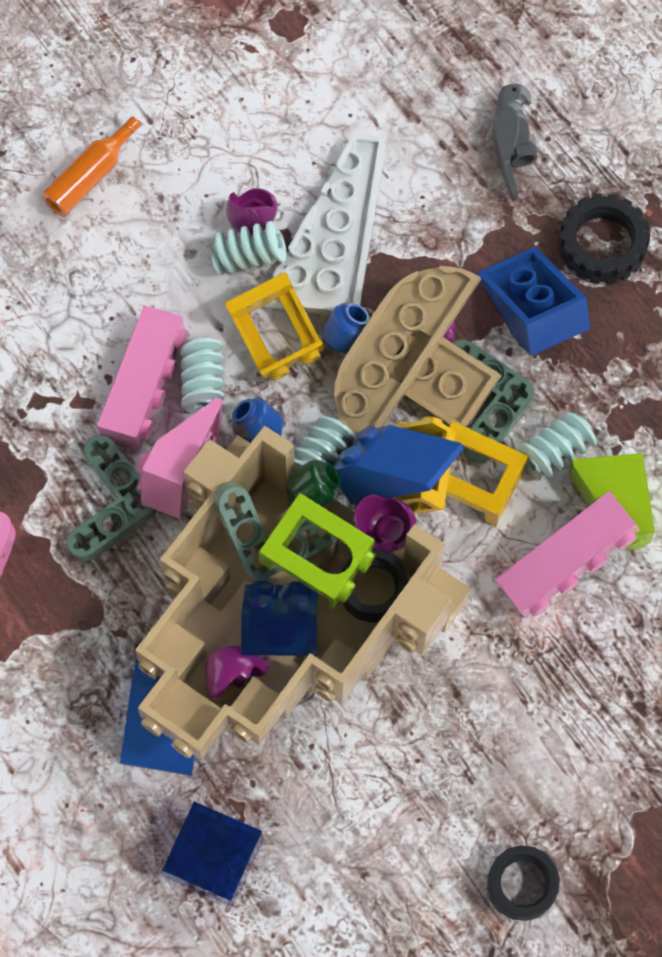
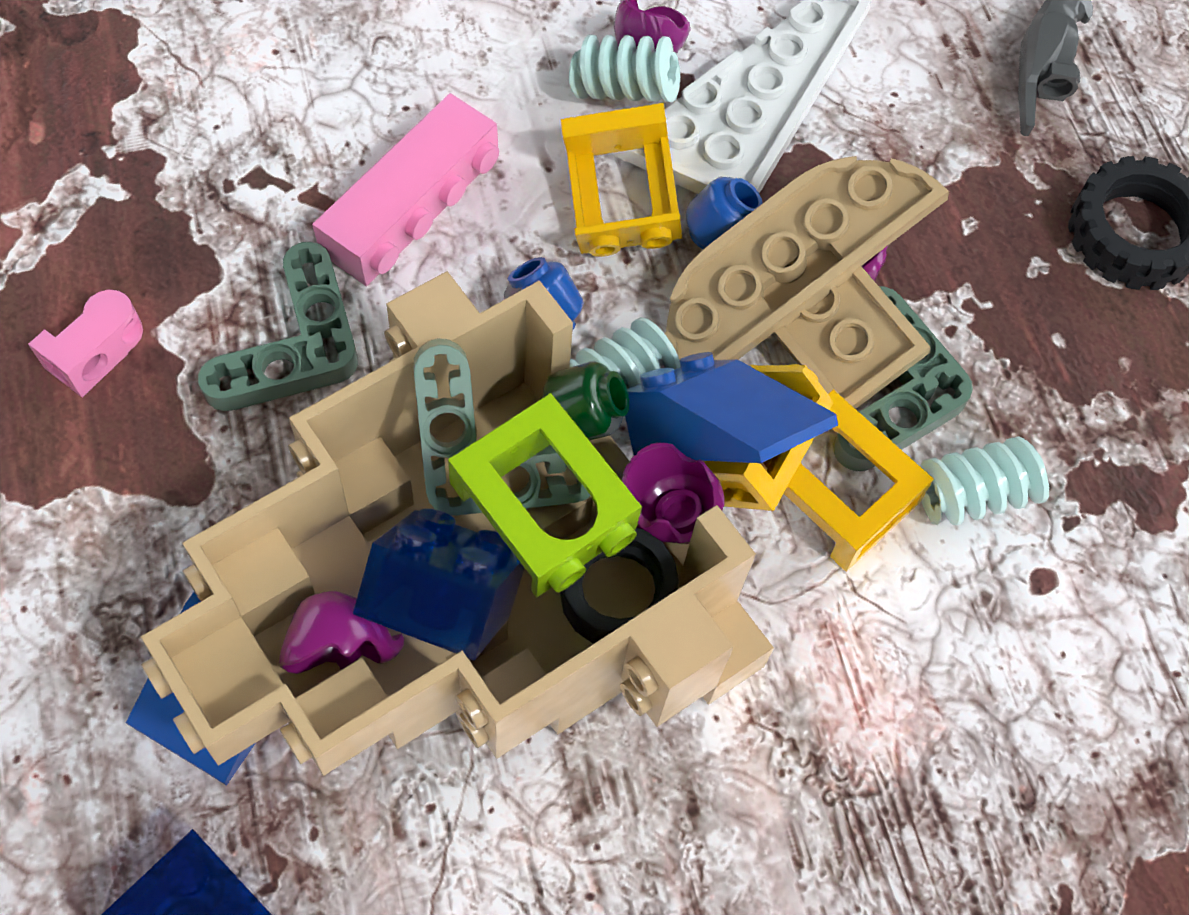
camera: 15 degrees right, 5 degrees down
bright pink slope [137,398,223,519] -> none
light aqua piece [180,338,225,414] -> none
blue slope [477,247,590,356] -> none
bright pink brick [495,491,640,617] -> none
lime slope [569,453,655,550] -> none

